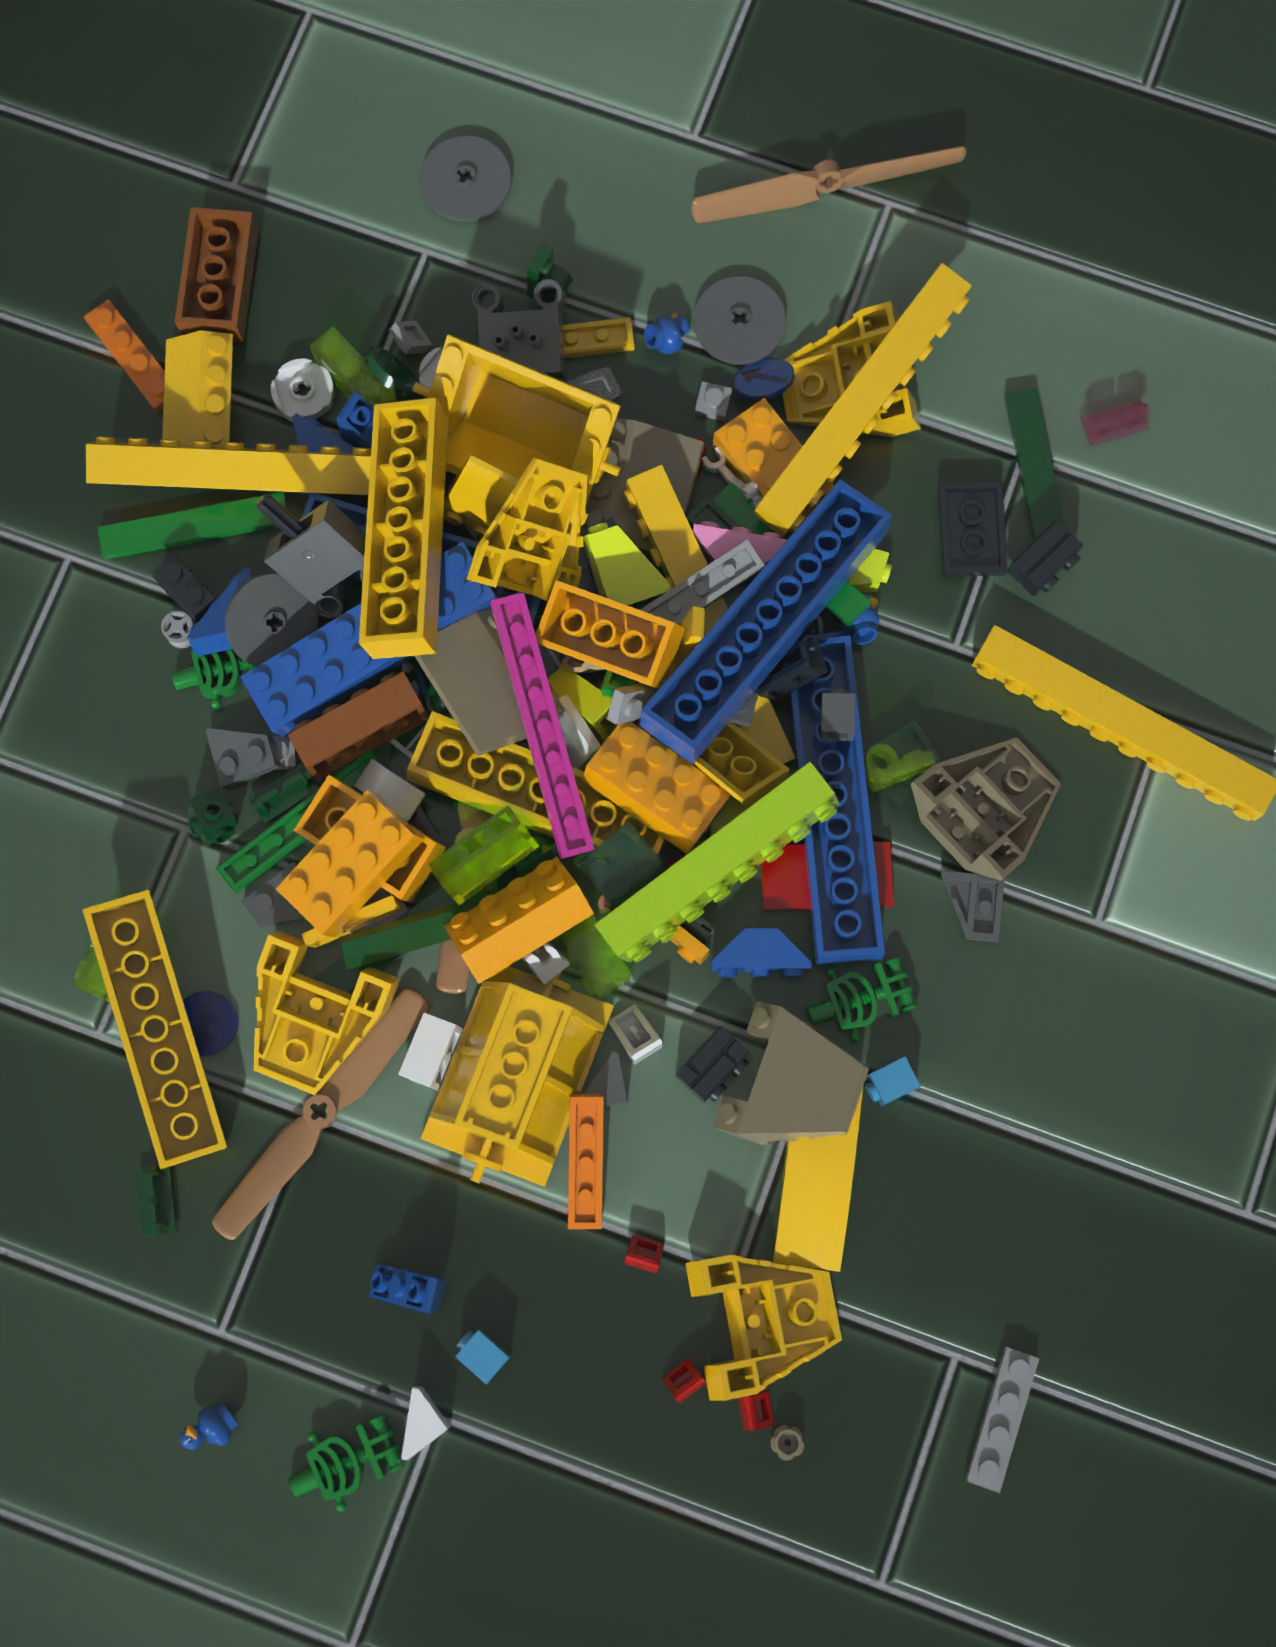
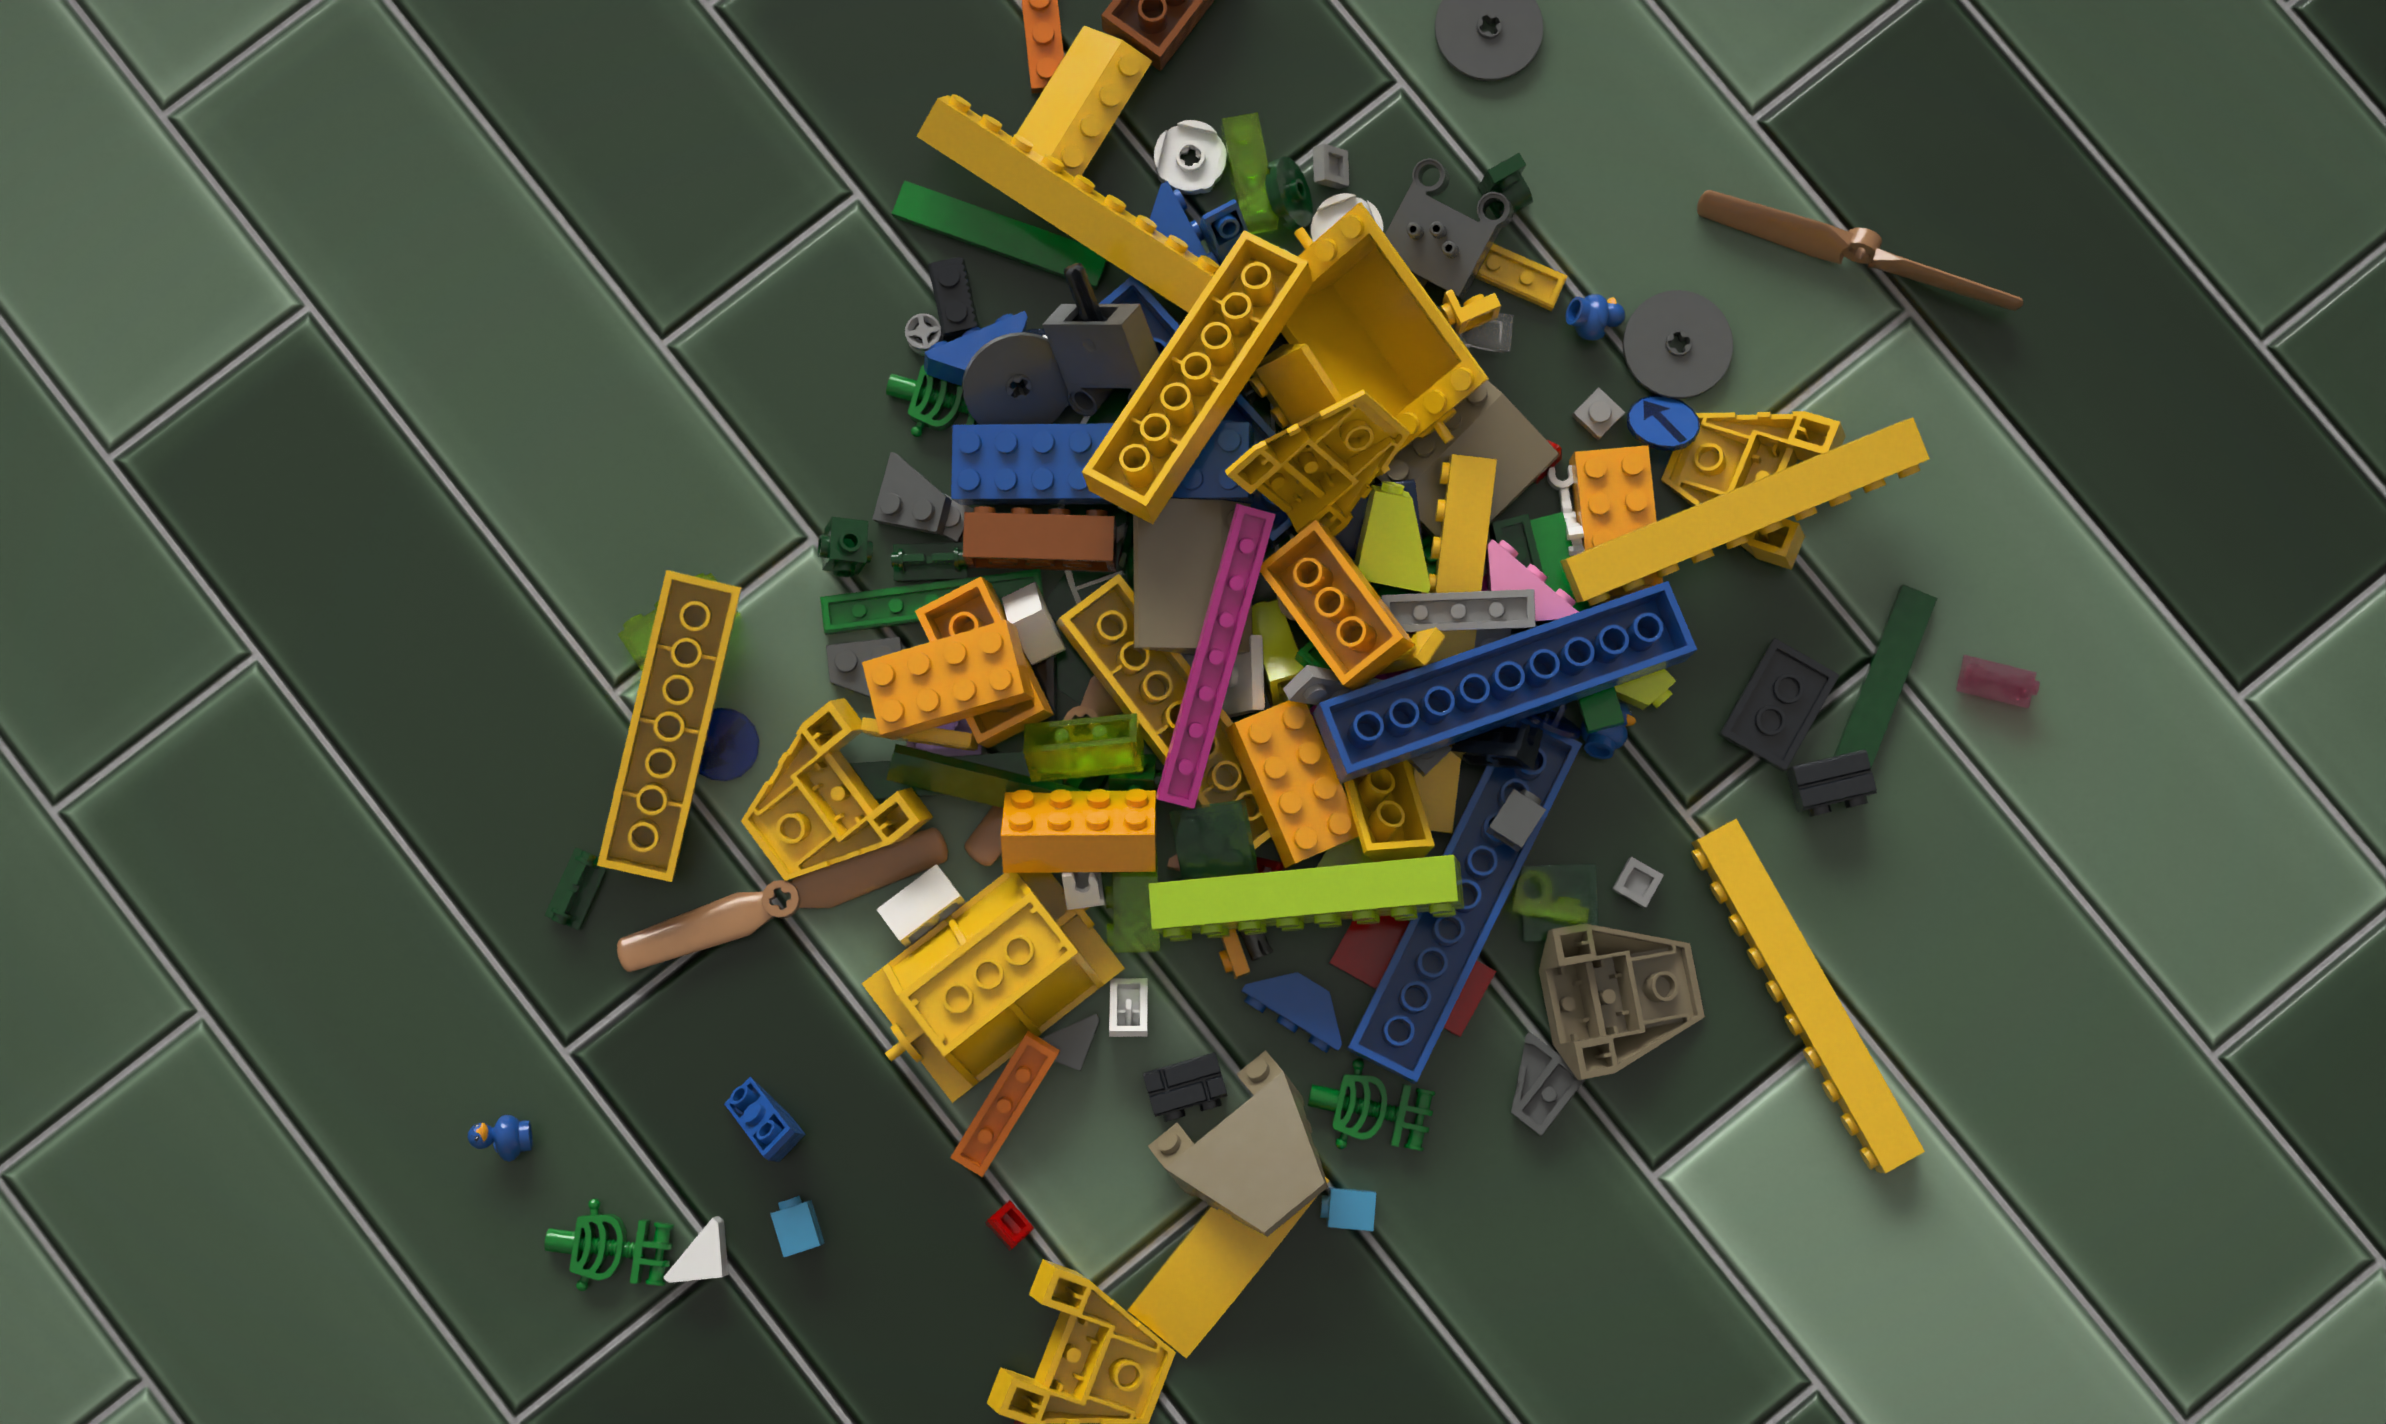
camera: 30 degrees right, 5 degrees up
red slope [662,1358,706,1404] -> none
none -> yellow bracket [1440,289,1501,335]
none -> light grey plate [1611,857,1664,908]

